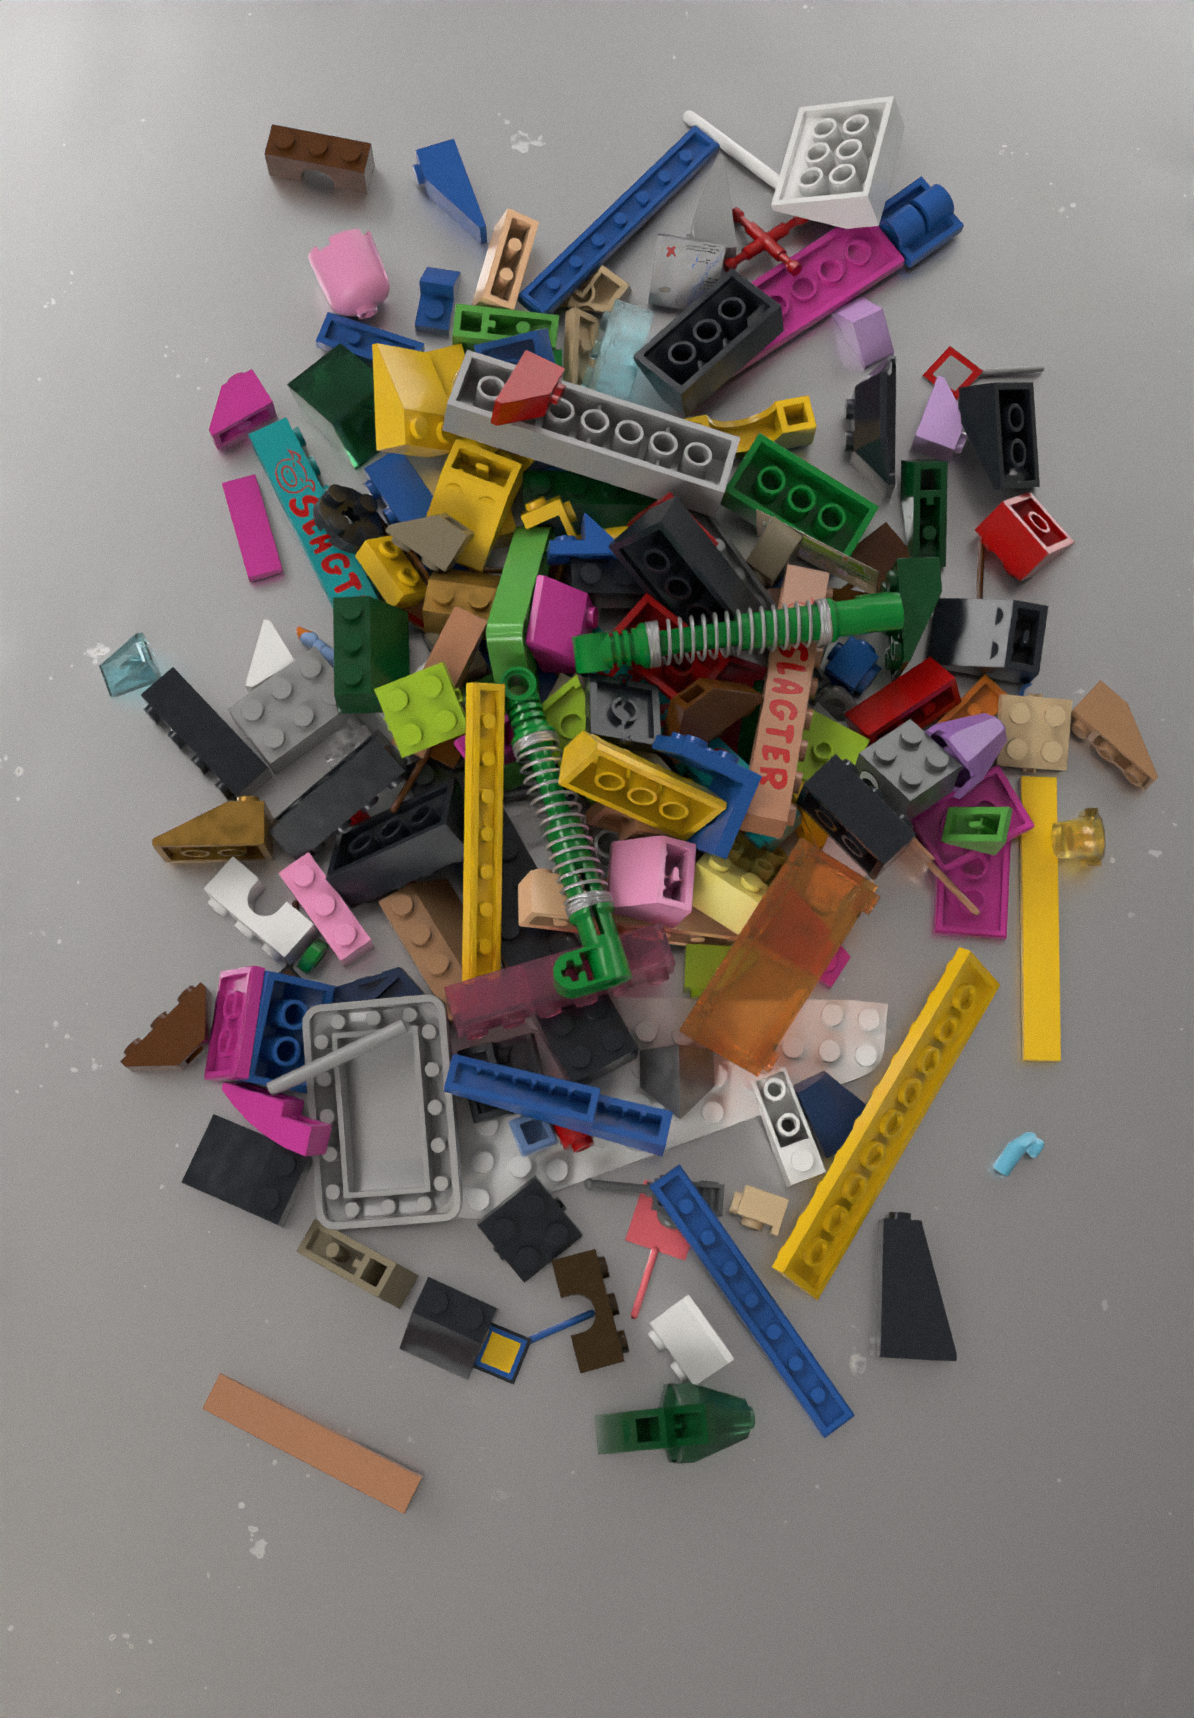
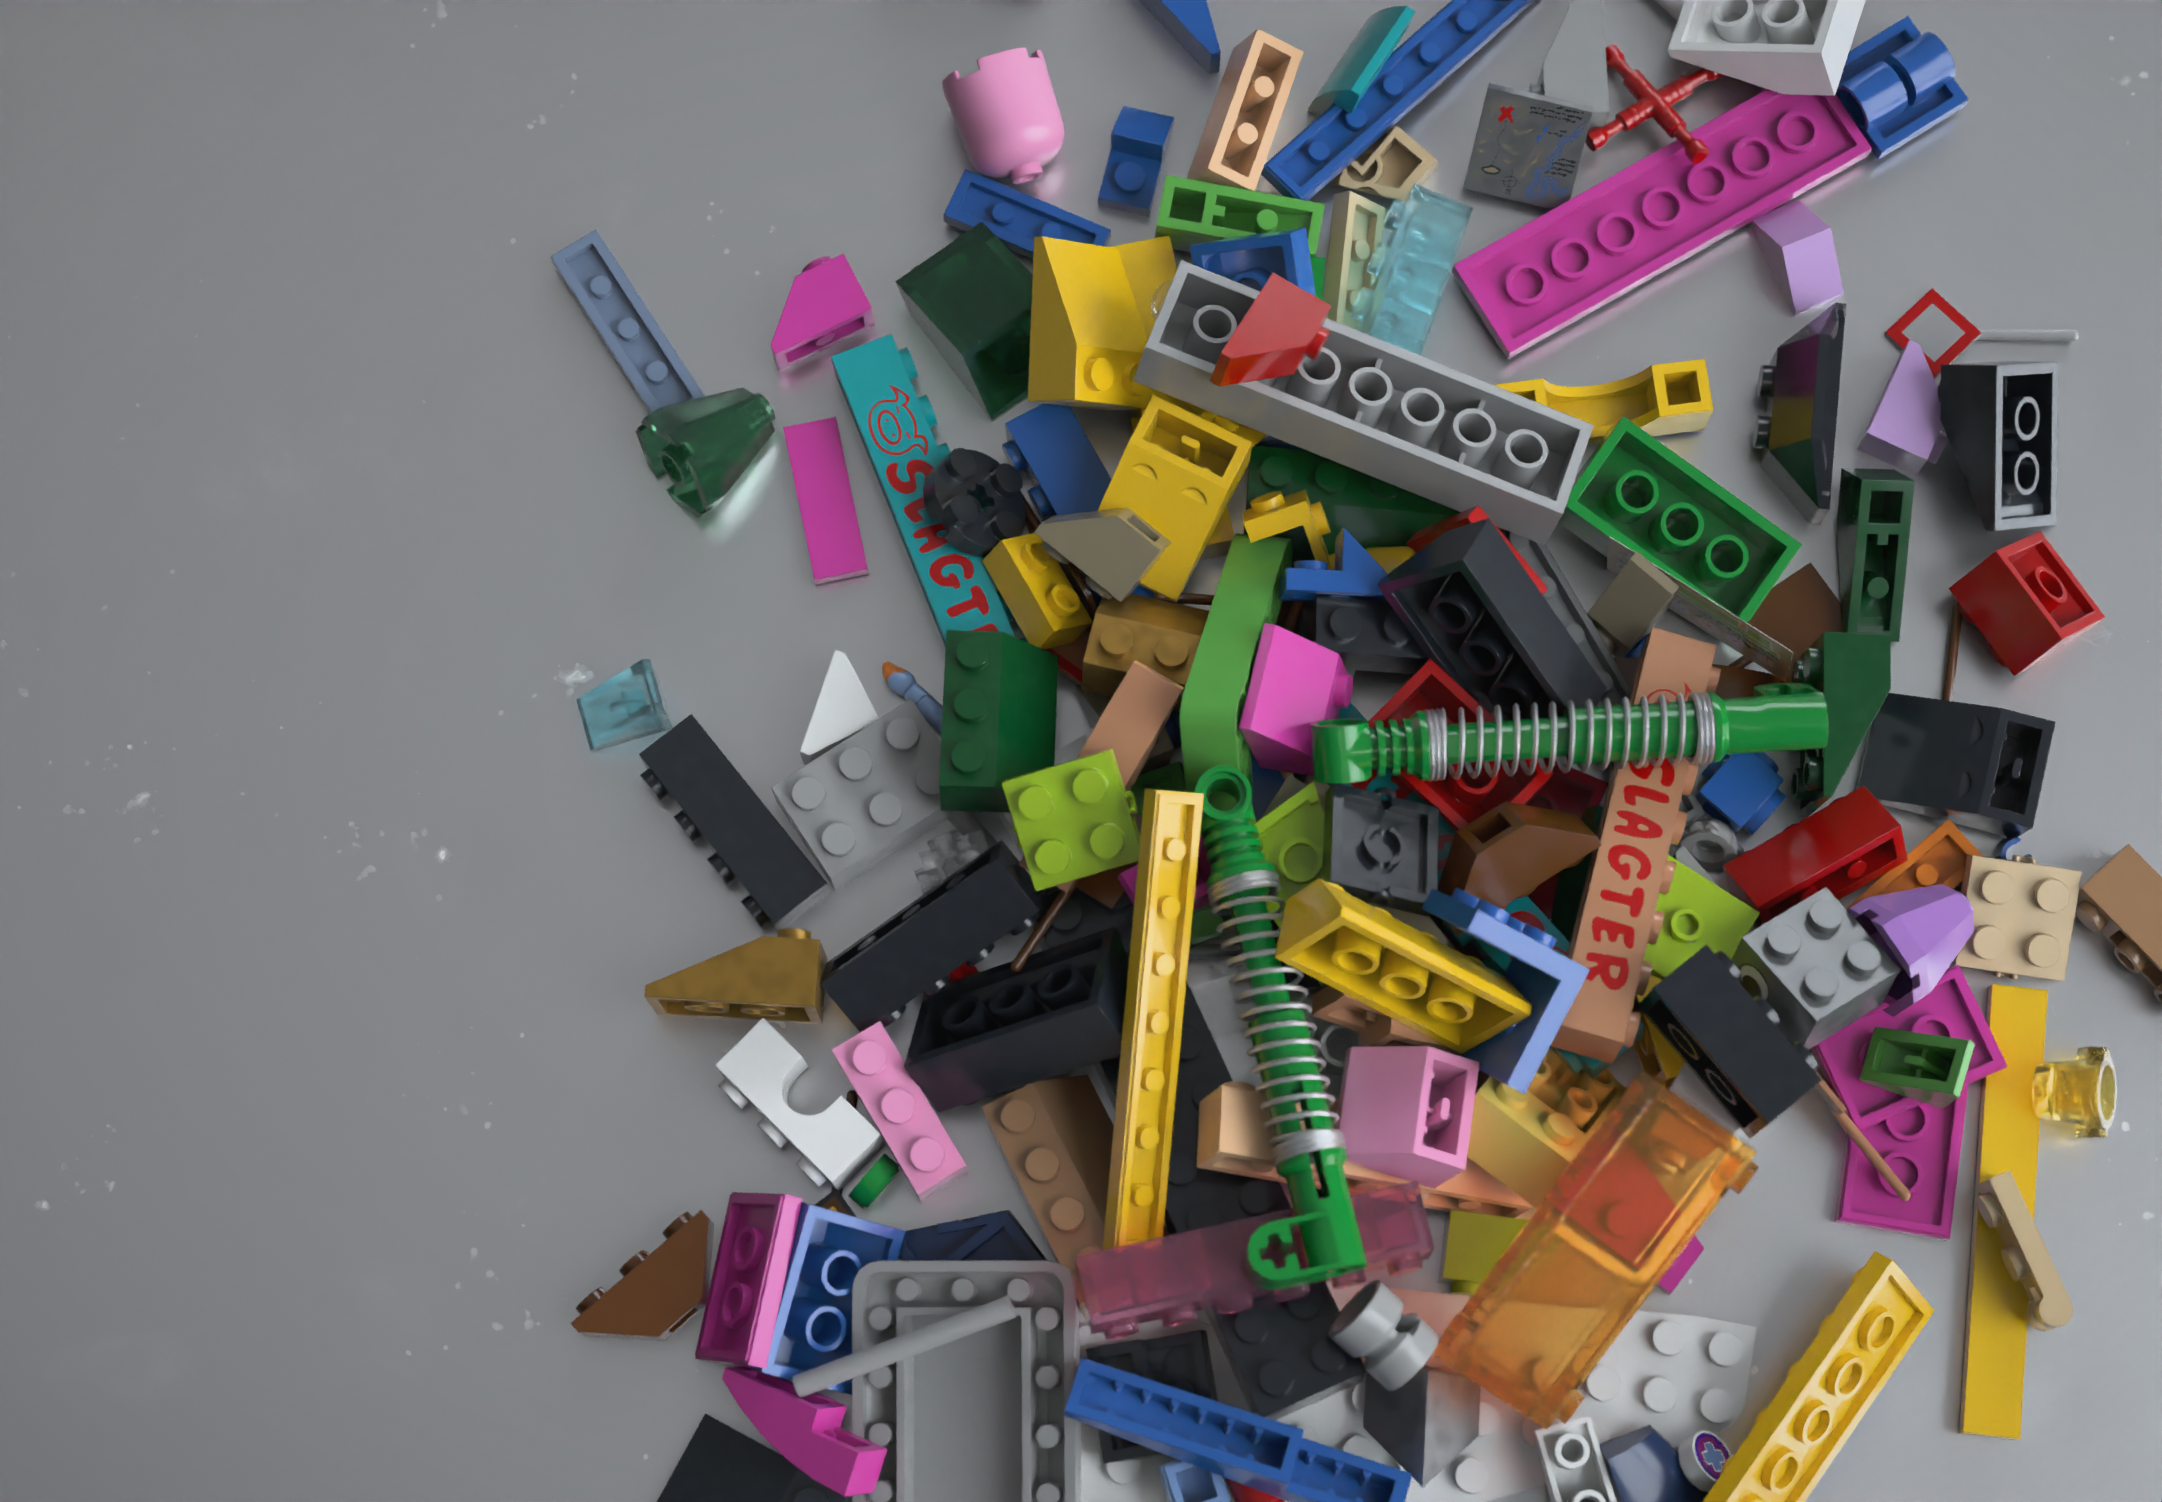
camera: 10 degrees right, 0 degrees up
black slope [633,268,784,418] -> none
none -> sand blue plate [550,229,710,434]
none -> clear green cone [635,387,775,519]
none -> teal slope [1307,6,1416,117]
none -> light grey wheel [1328,1280,1440,1391]
none -> tile [1679,1430,1731,1492]
none -> tan plate [1977,1170,2073,1331]

